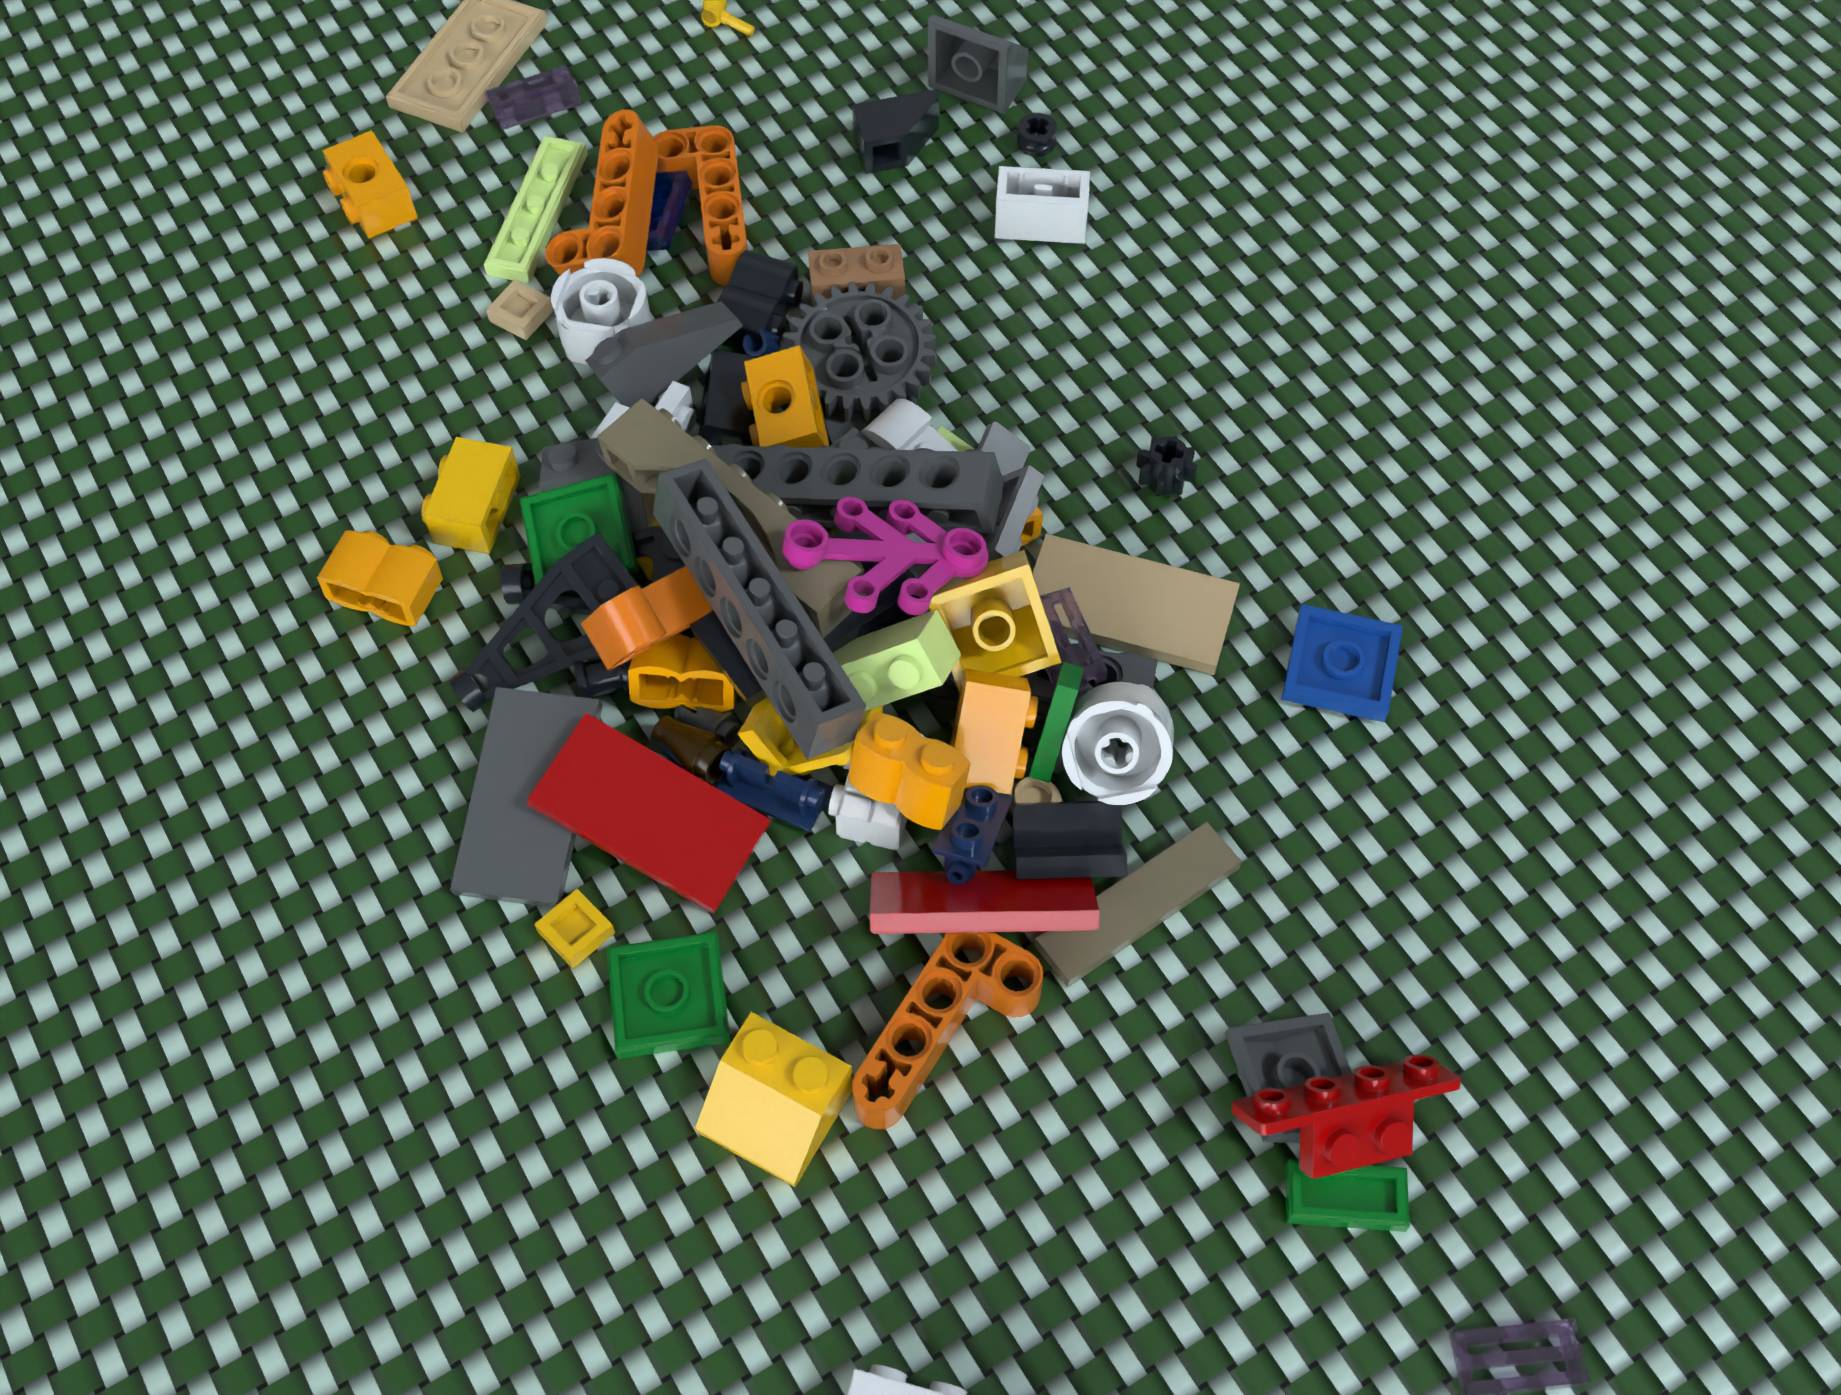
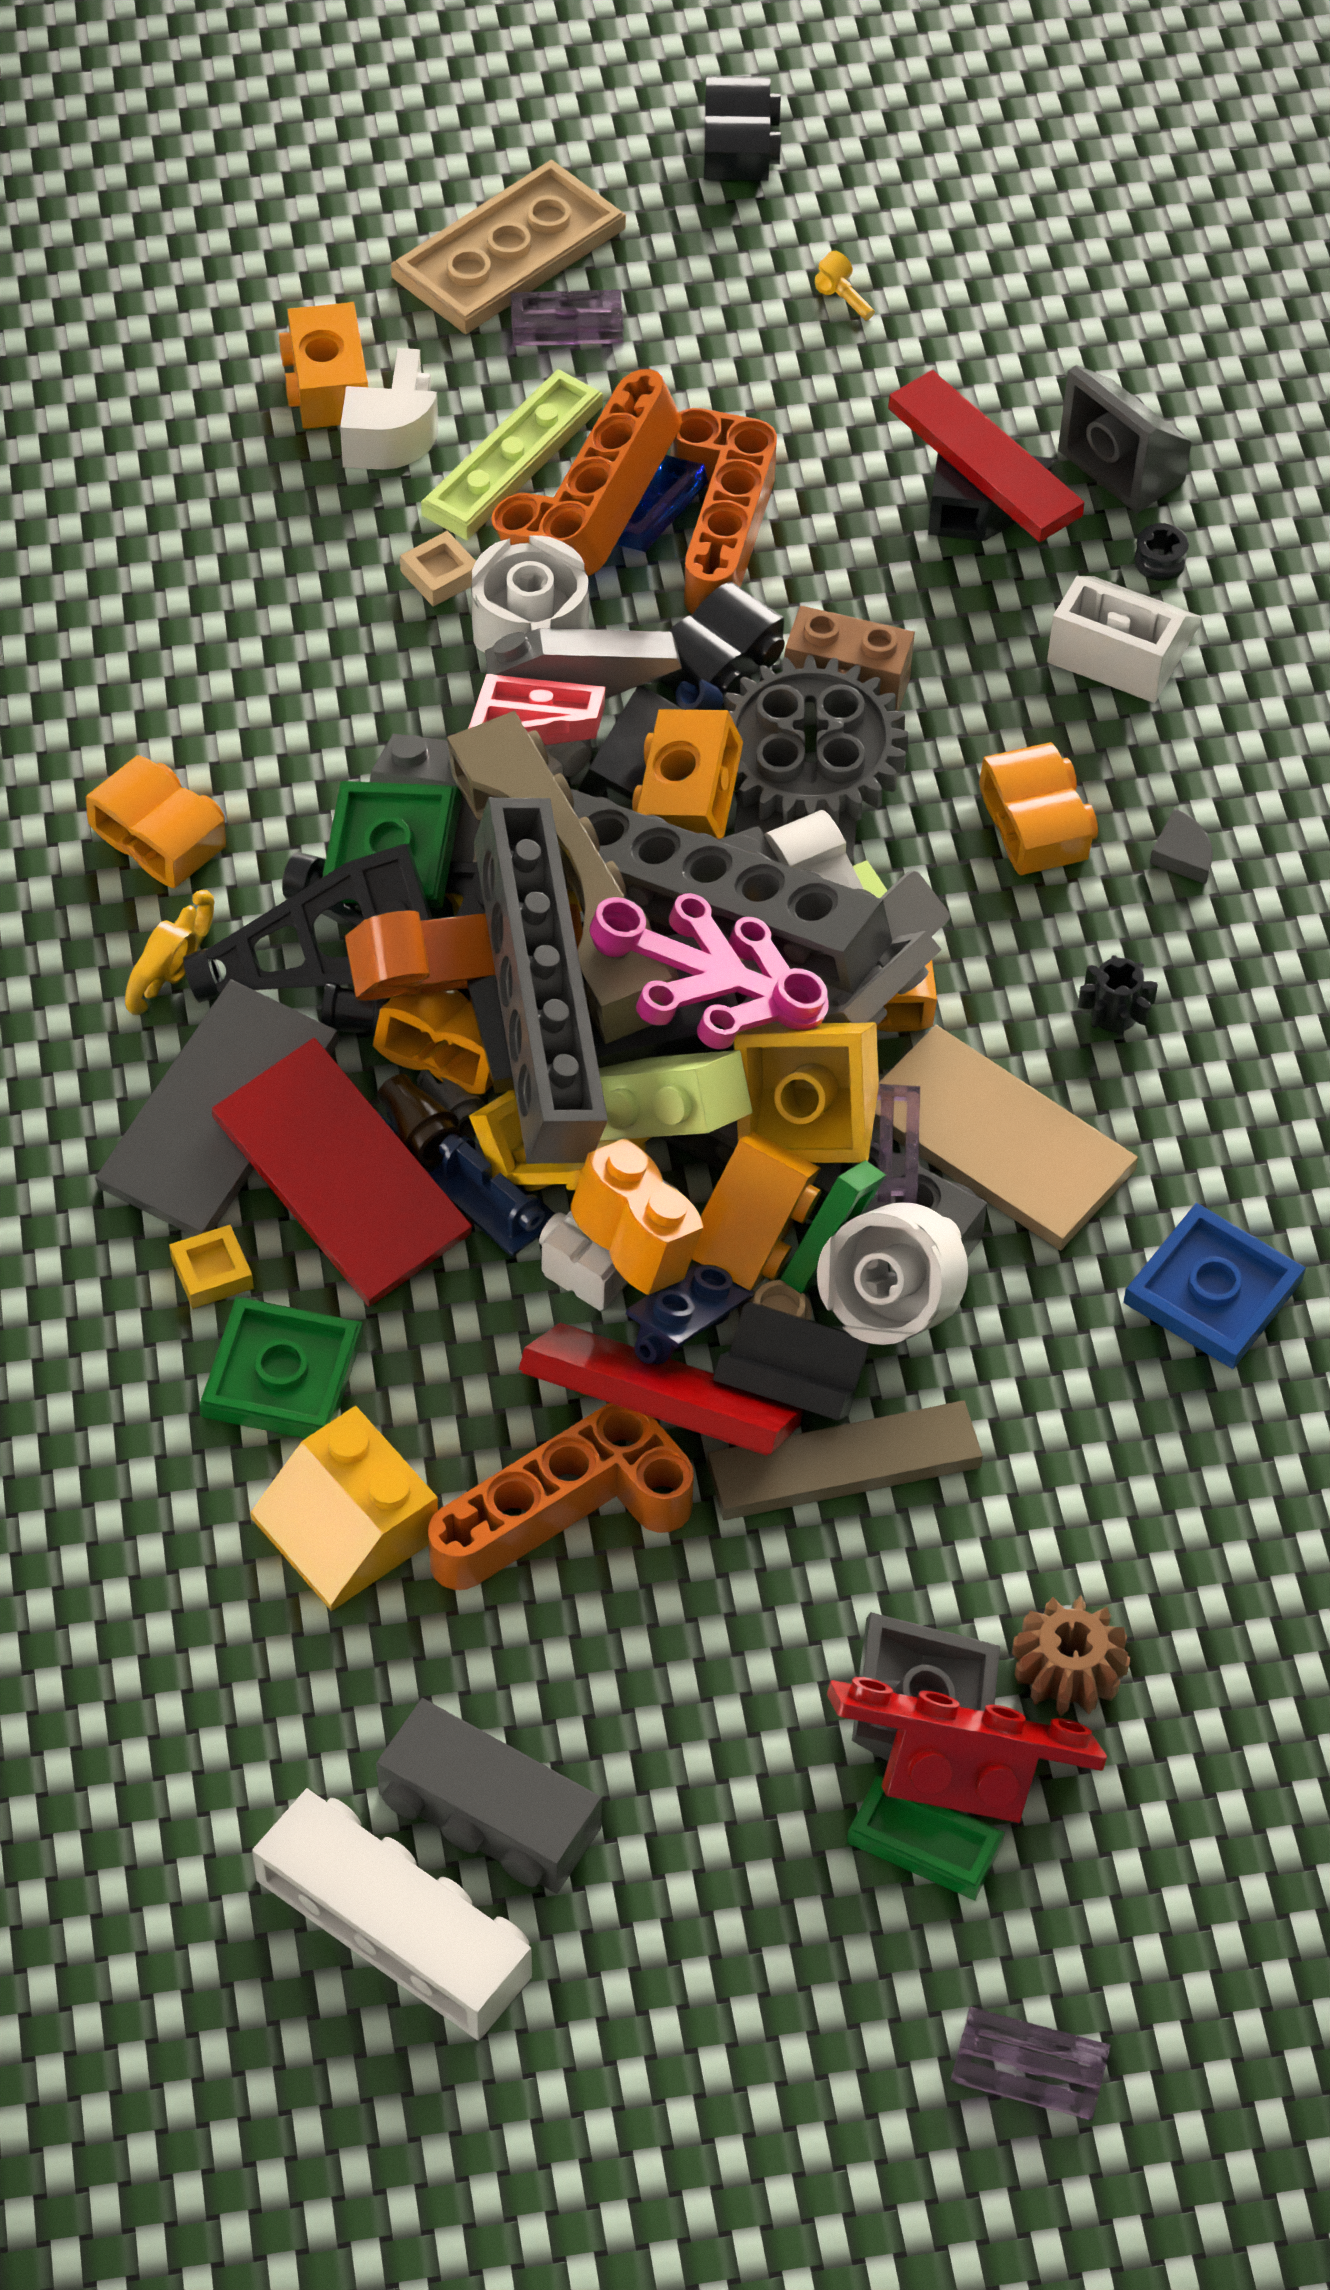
camera: 20 degrees right, 5 degrees down
yellow brick [421,437,521,554] -> none
none -> yellow piece [125,890,215,1015]
none -> white brick [340,348,438,470]
none -> dark grey brick [376,1698,602,1894]
none -> coral wing [469,674,606,745]
none -> red tile [888,369,1085,543]
none -> light orange brick [979,742,1098,876]
none -> medium nougat gear [1012,1595,1130,1717]
none -> dark grey tile [1150,808,1213,884]

